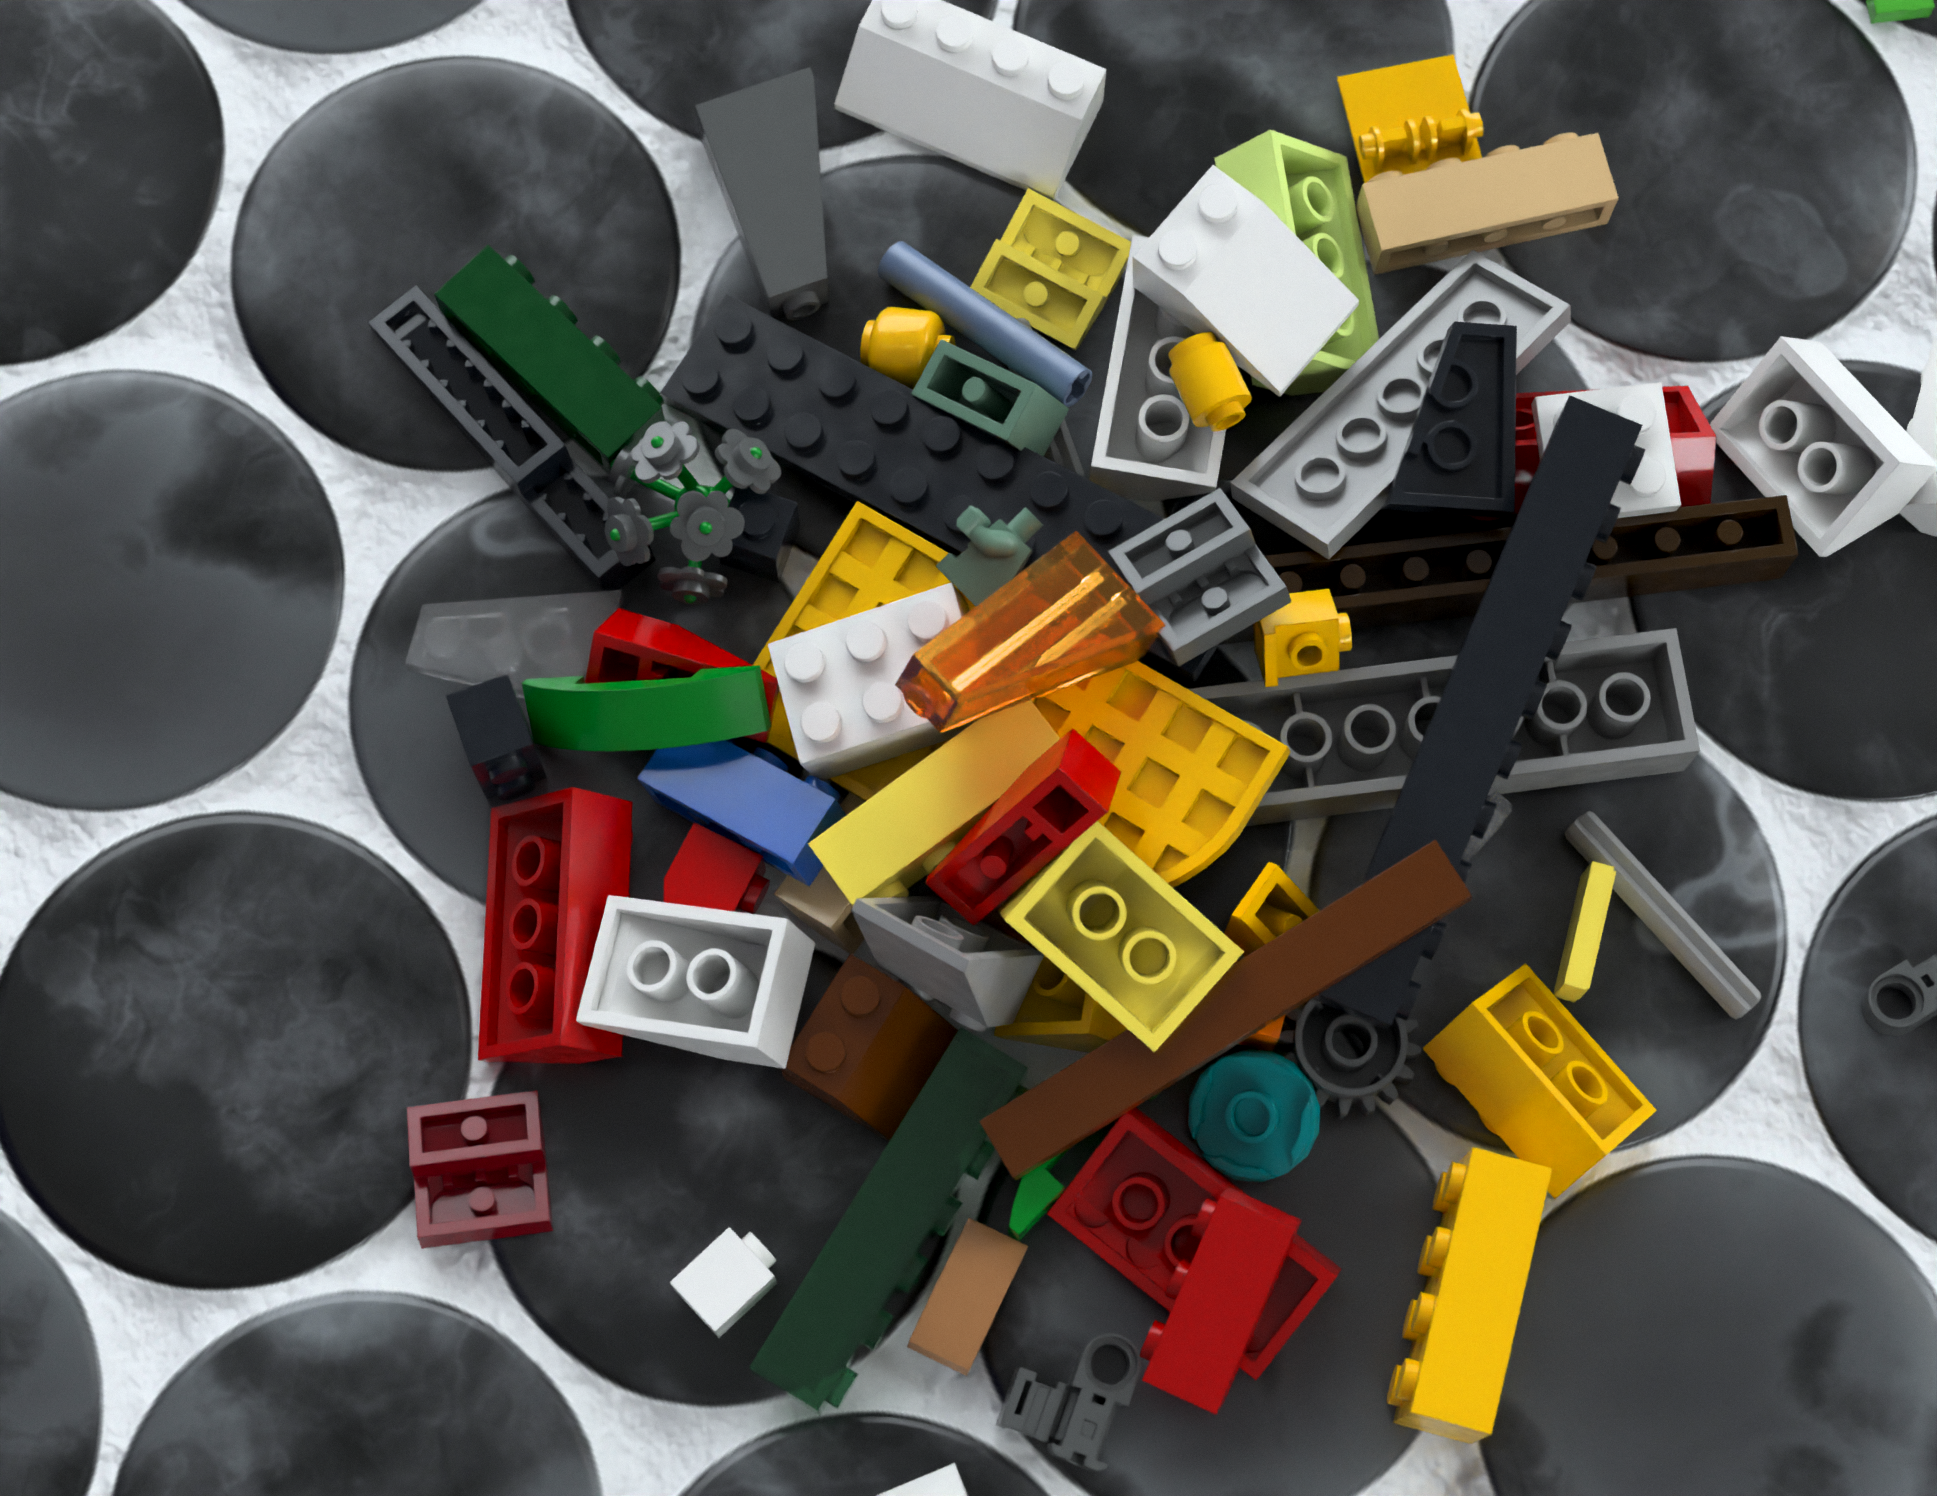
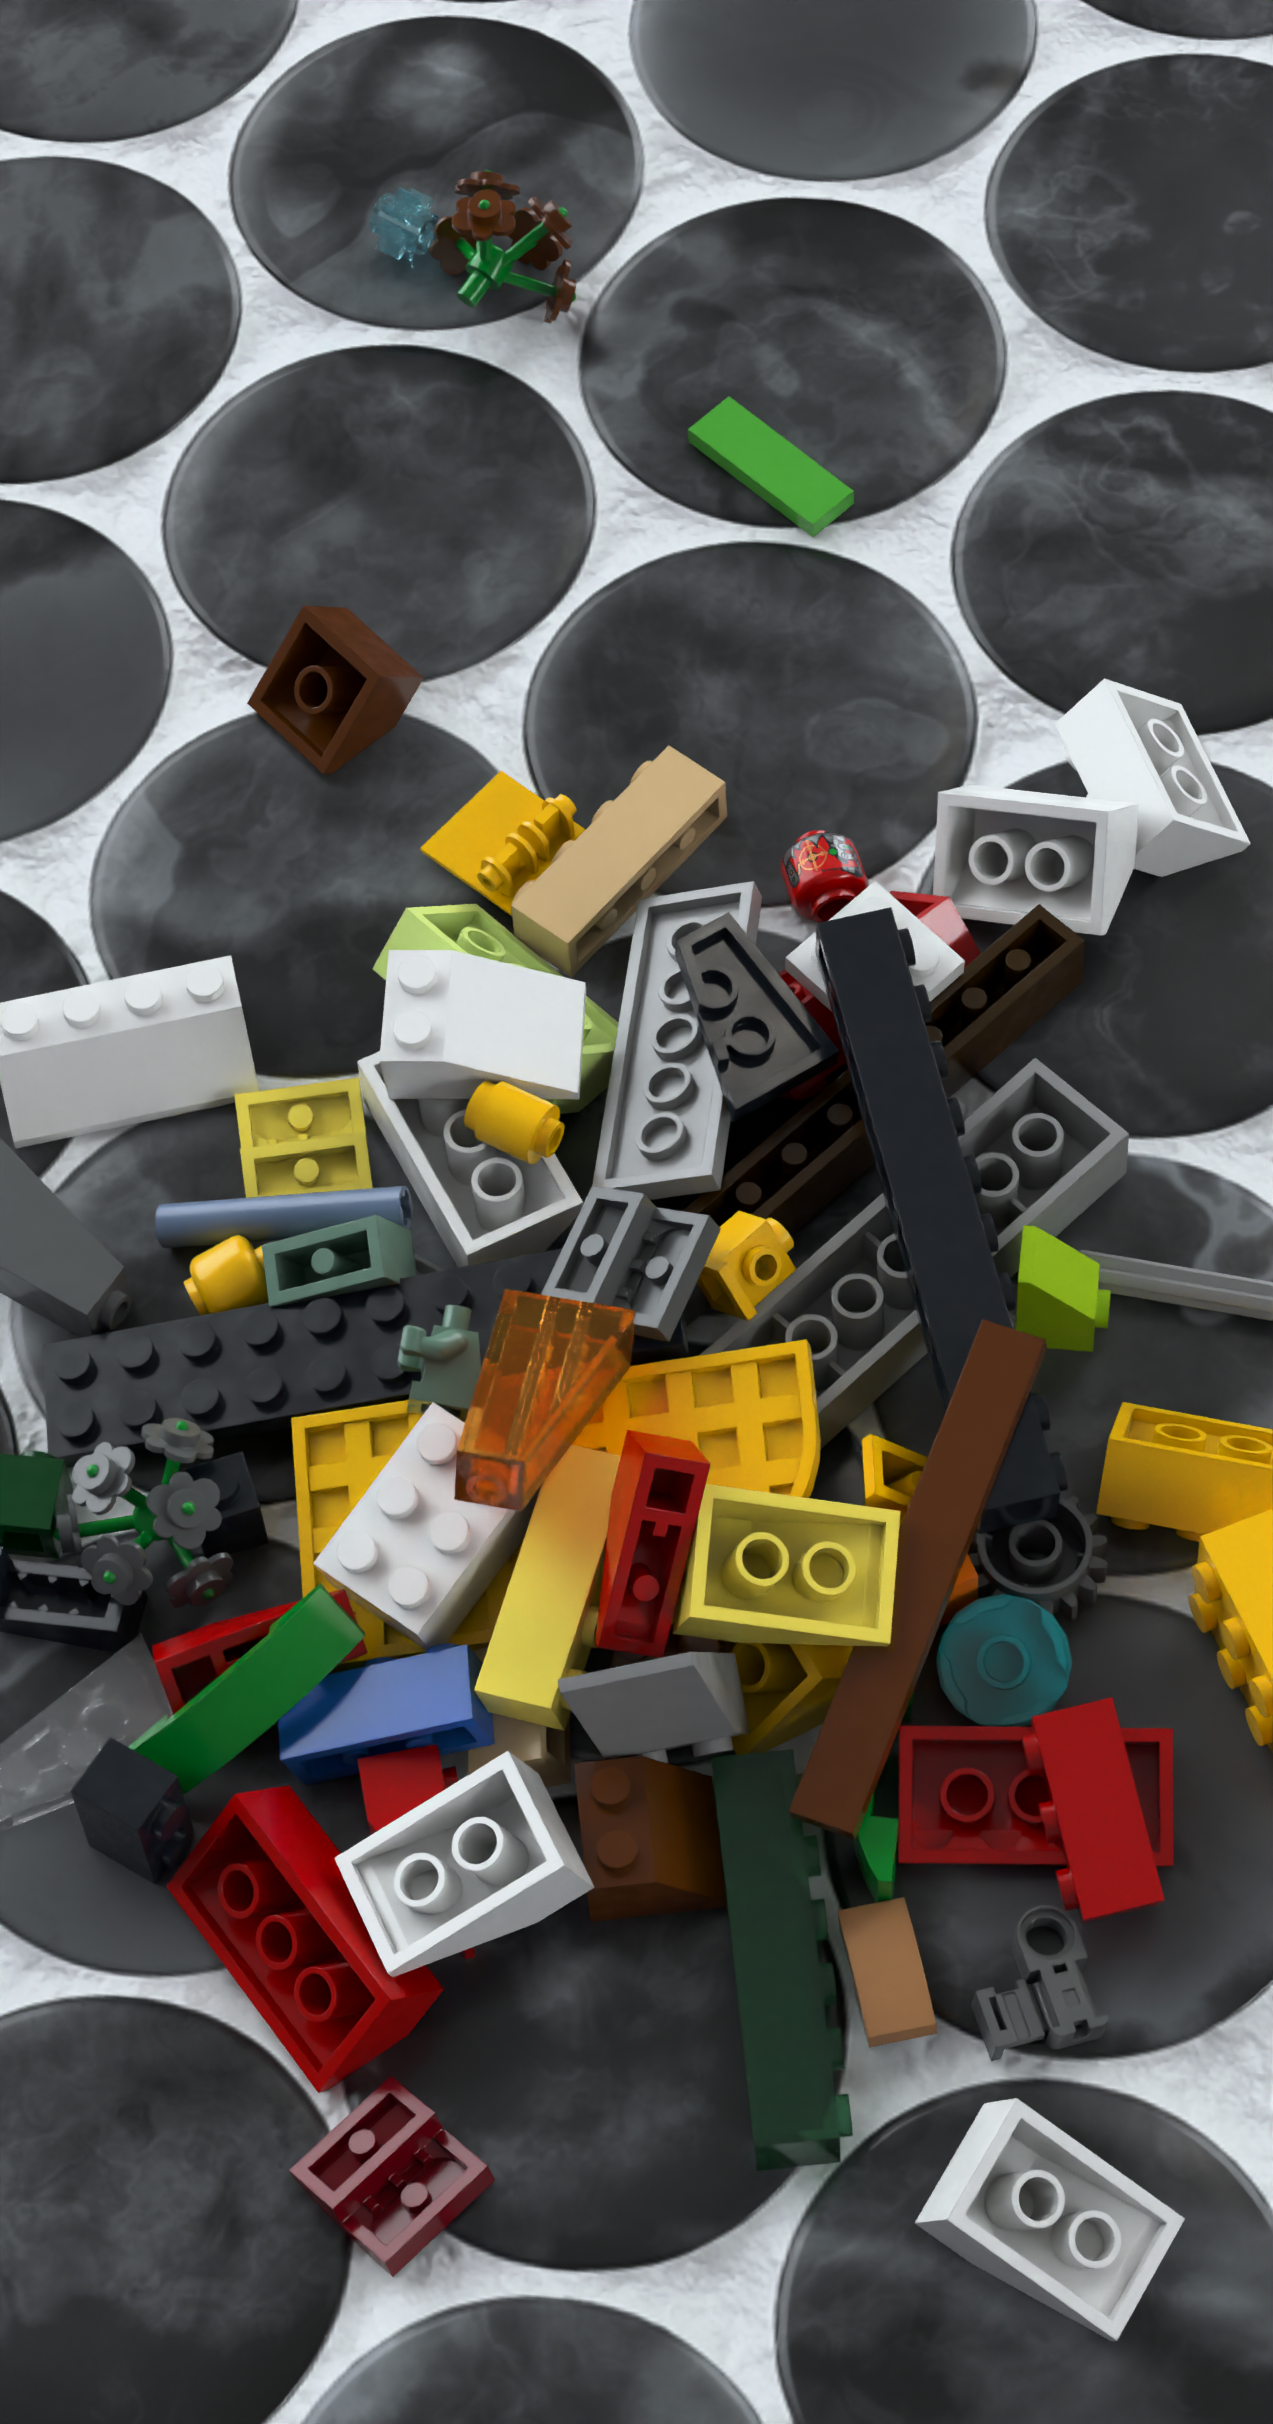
camera: 30 degrees left, 15 degrees down
white brick [670,1227,777,1338] -> none
light yellow tile [1553,861,1616,1003] -> none
none -> red head [780,830,869,923]
none -> lime slope [1016,1225,1111,1352]

